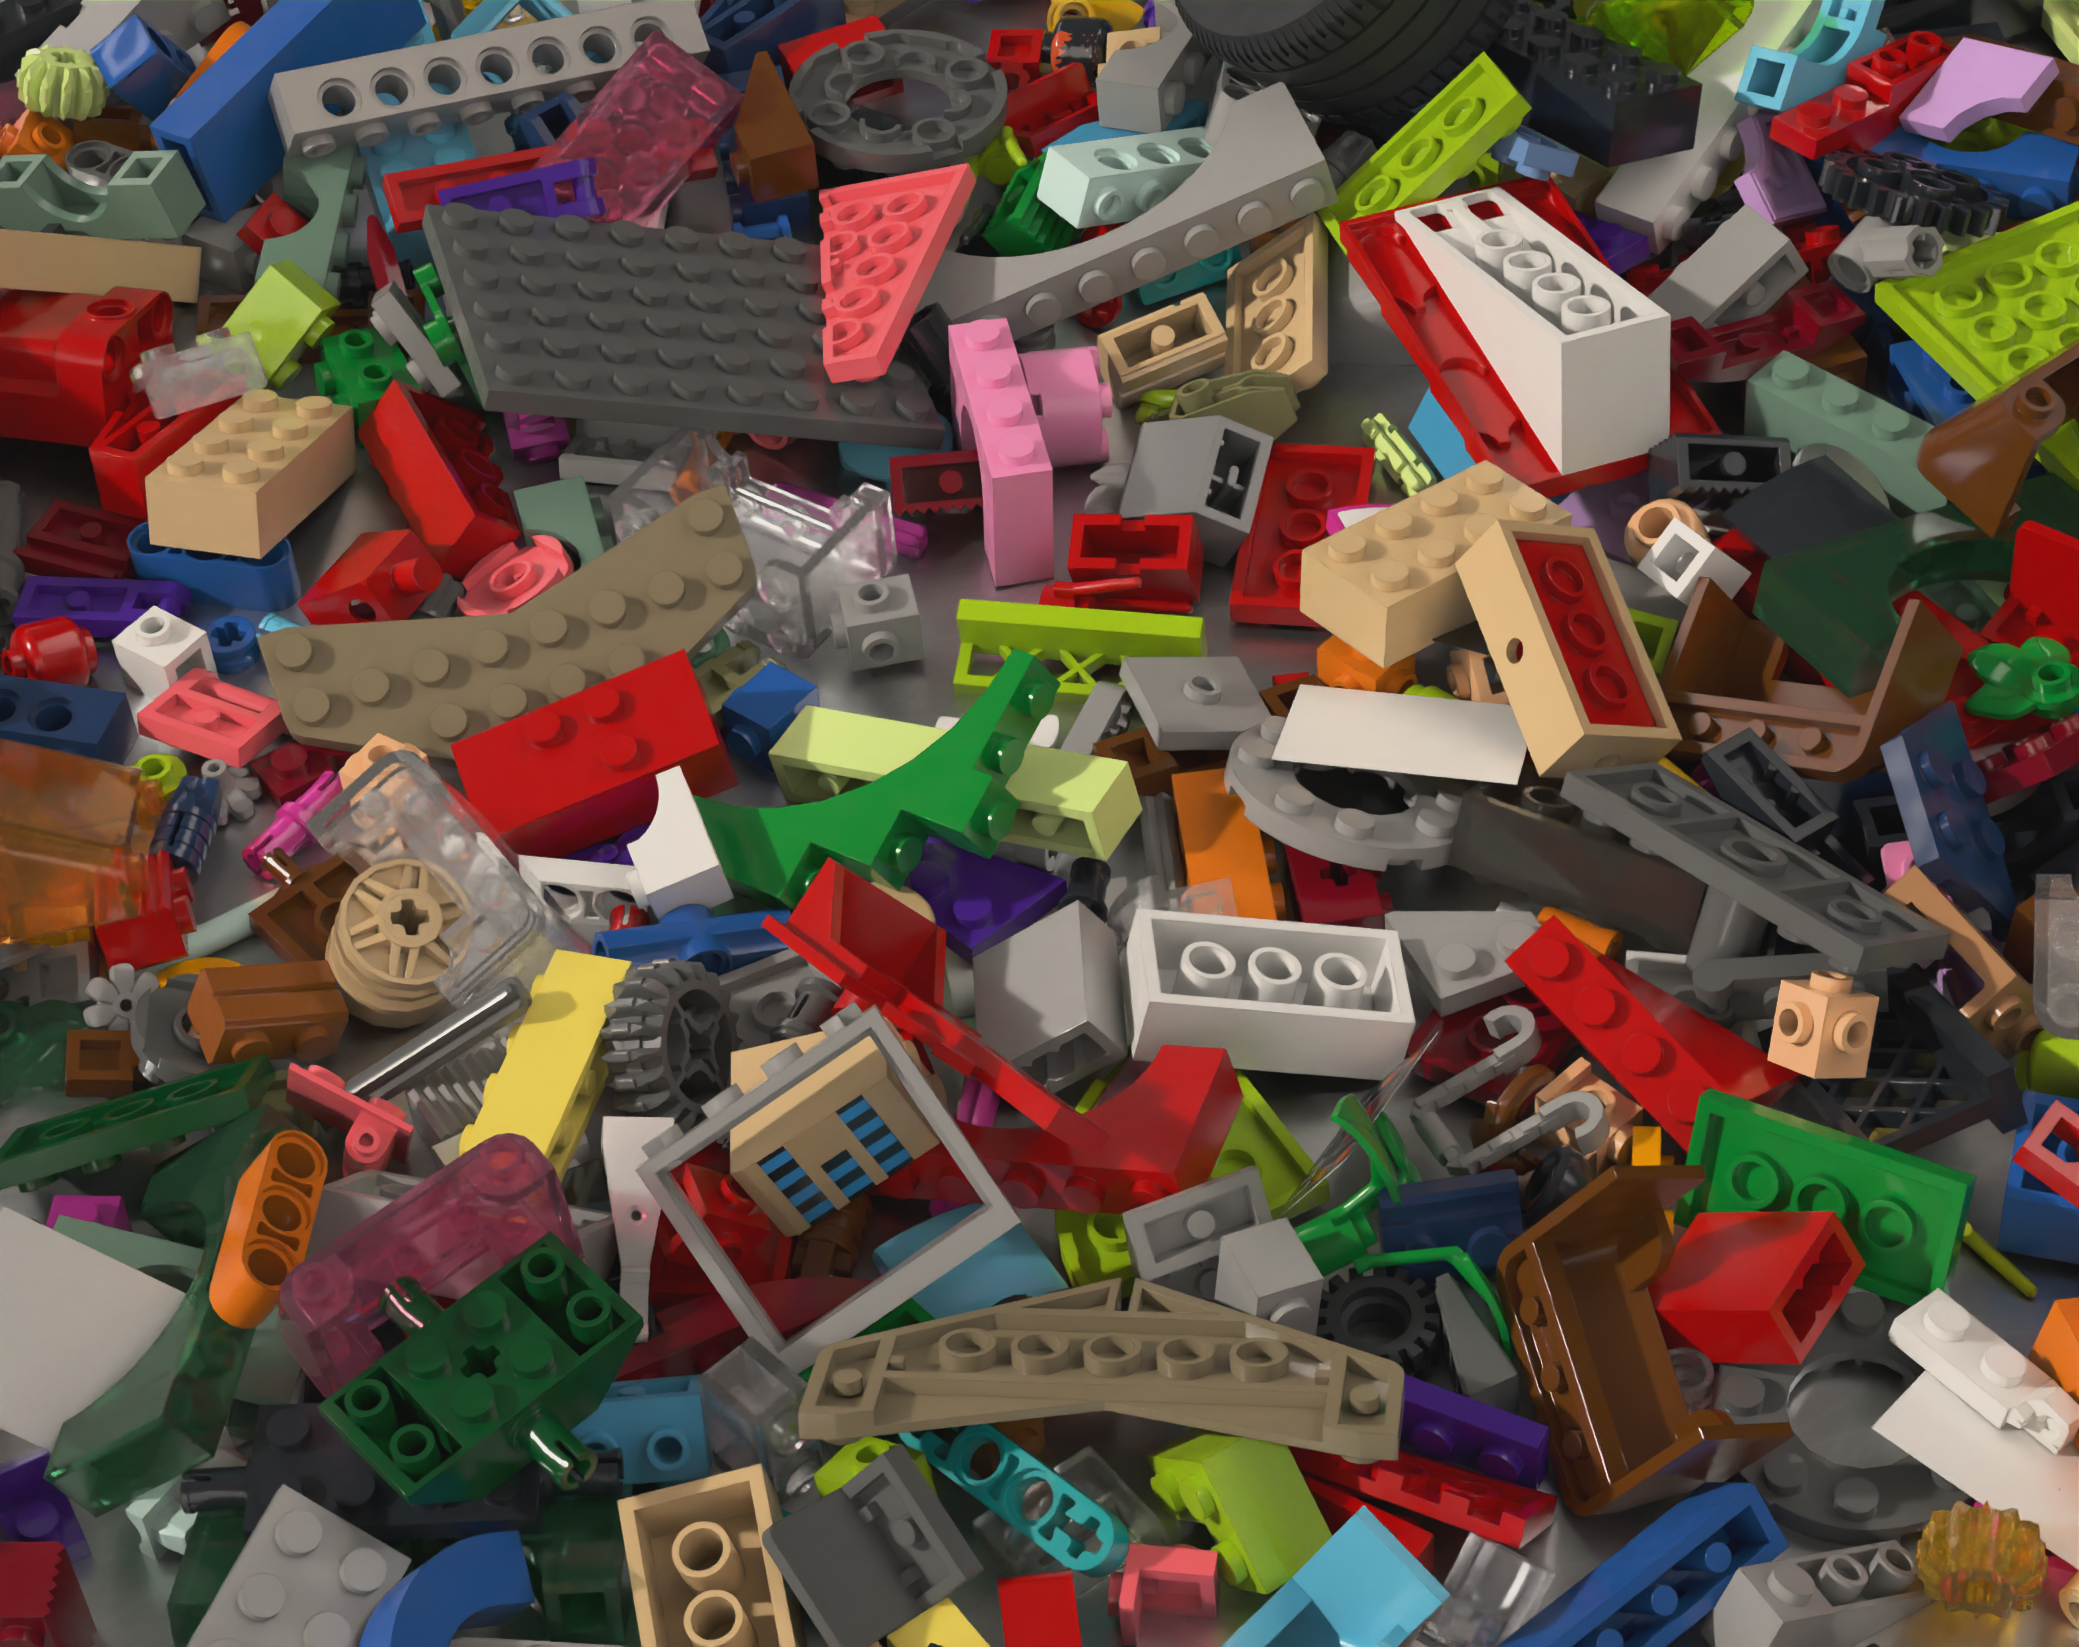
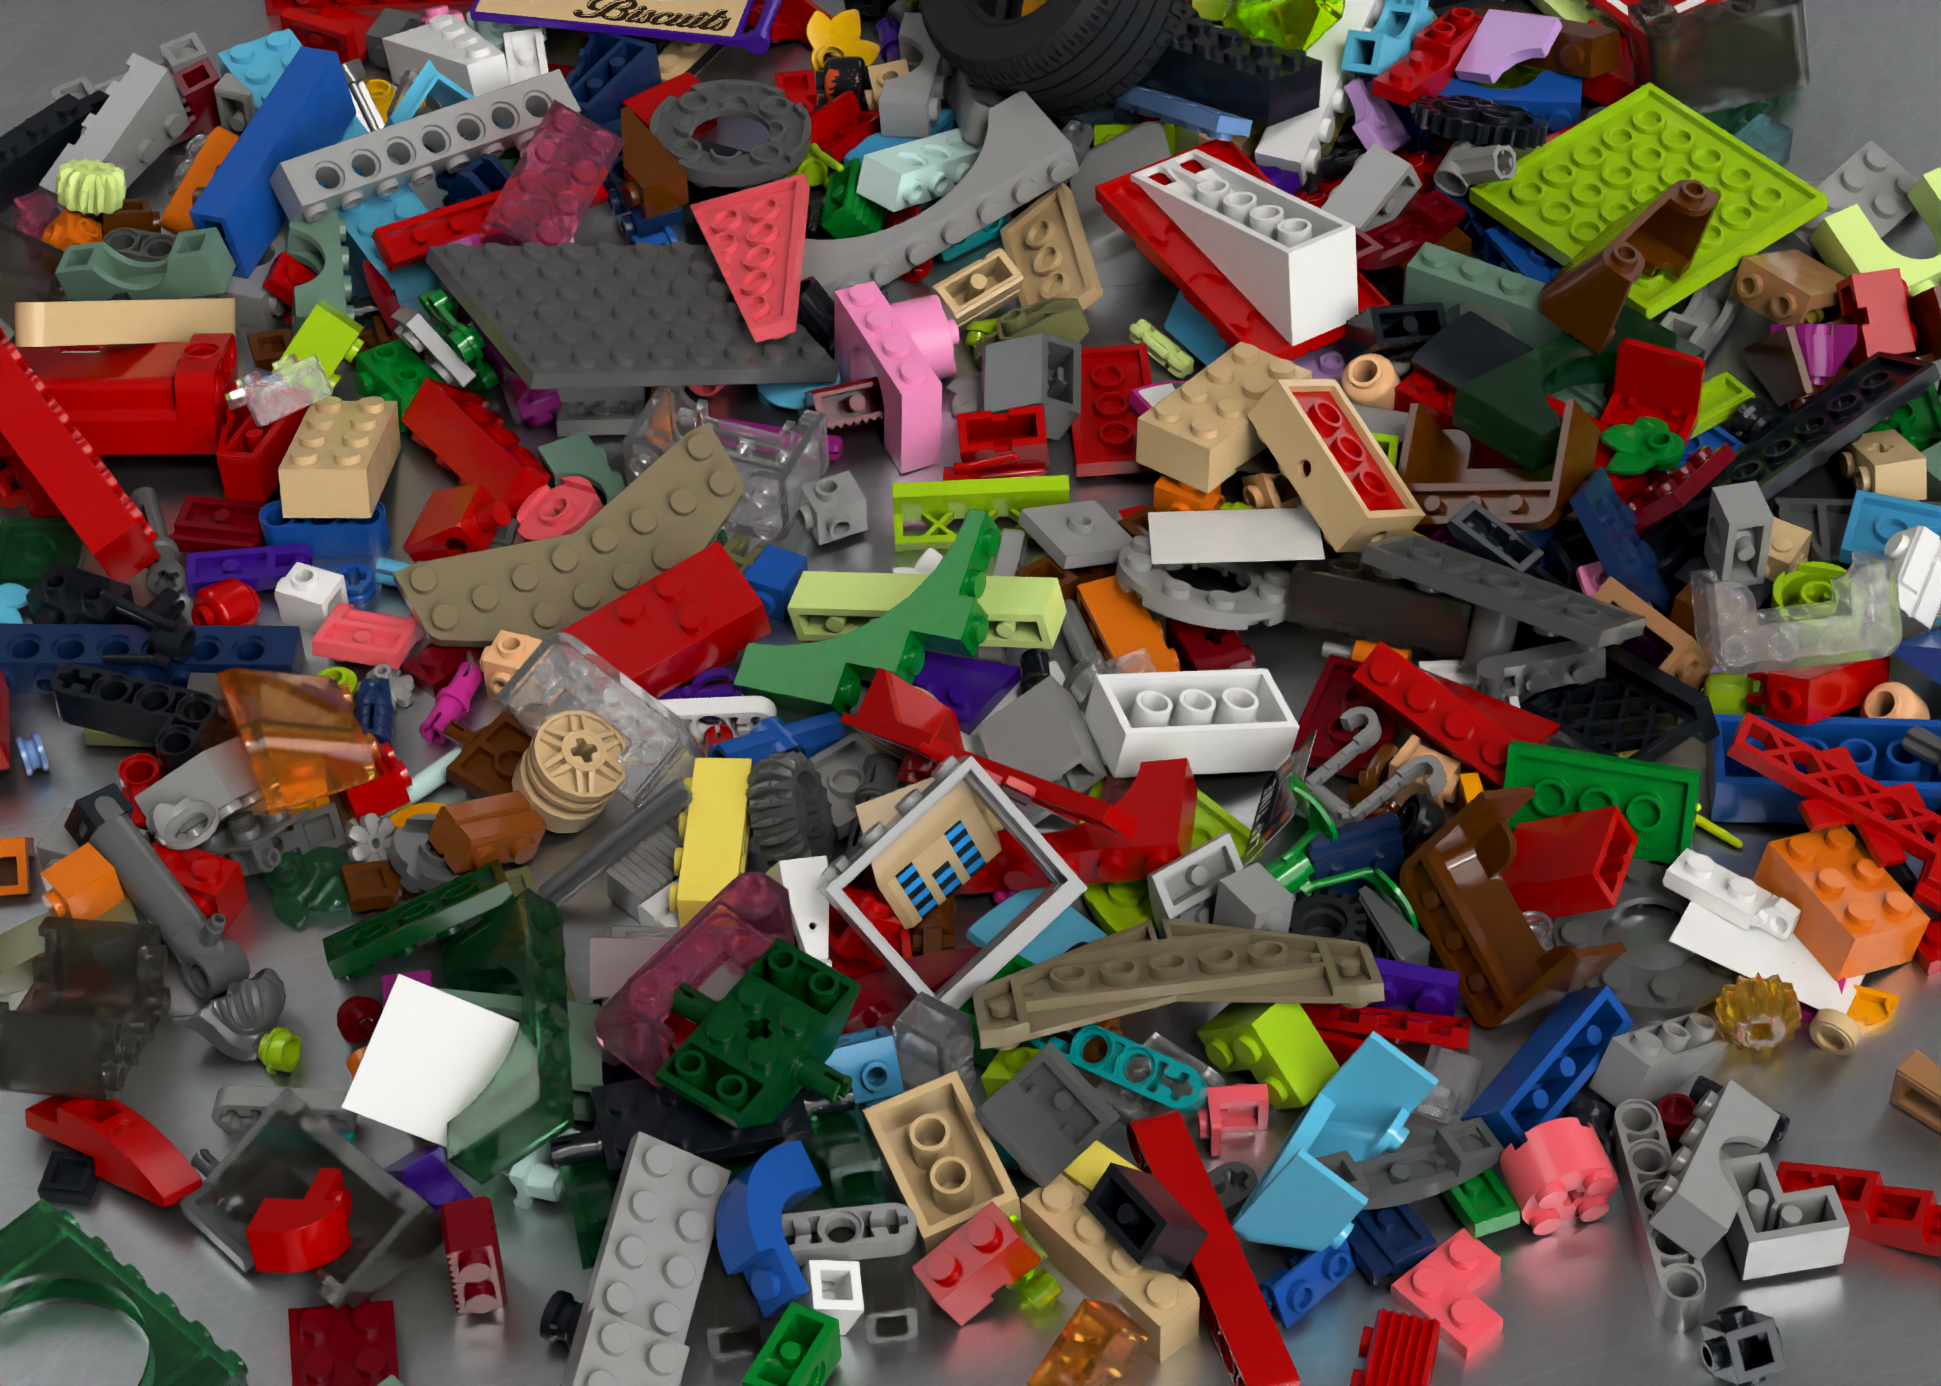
camera: 15 degrees left, 0 degrees up
blue piece [90,14,197,121] -> none
orange beam [209,1130,328,1329] -> none
coral hinge [286,1063,414,1178] -> none
dark purple plate [437,158,608,220] -> none
white arch [625,766,734,923] -> none
lime plate [1316,51,1532,257] -> none
light grey wing [1384,911,1541,1017] -> none
white brick [1637,517,1752,606] -> none
light nougat brick [1767,970,1879,1079] -> none

